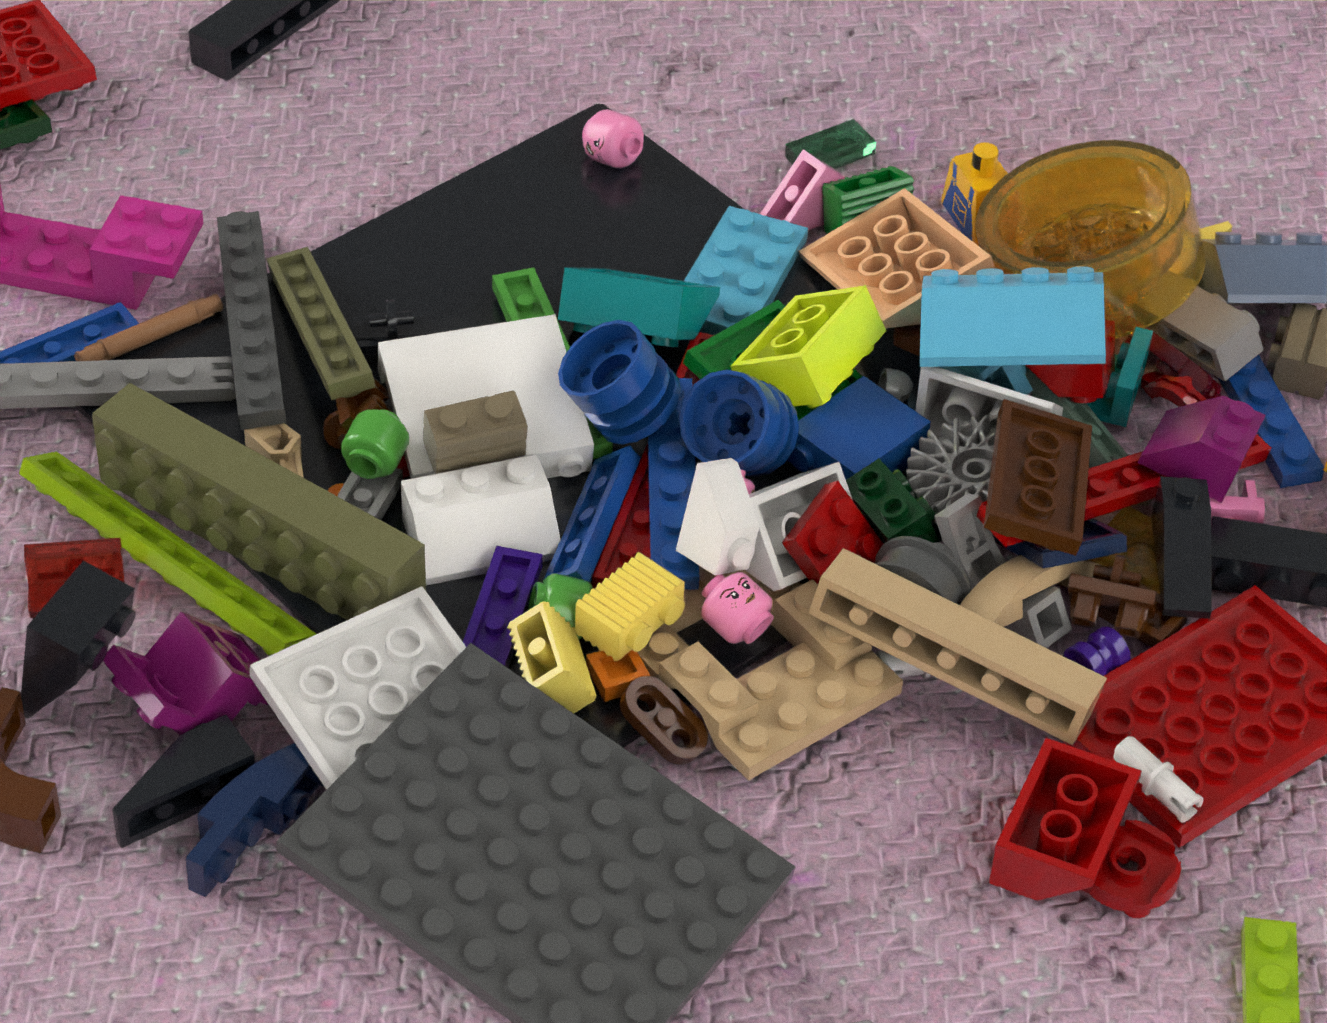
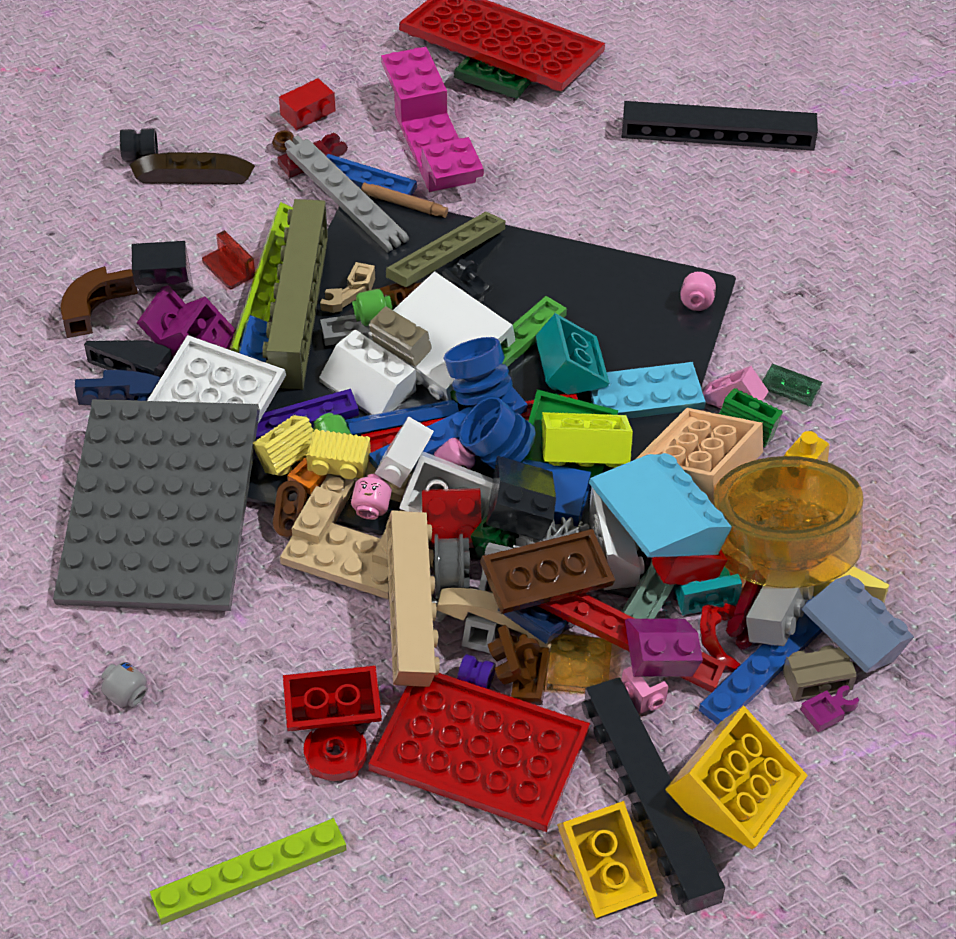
camera: 60 degrees right, 5 degrees up
dark grey plate [217,211,287,430] -> none
white axle [1114,736,1204,823] -> none
black slope [1151,476,1212,619] -> none
none -> blue plate [238,315,269,362]
none -> black slope [486,456,556,541]

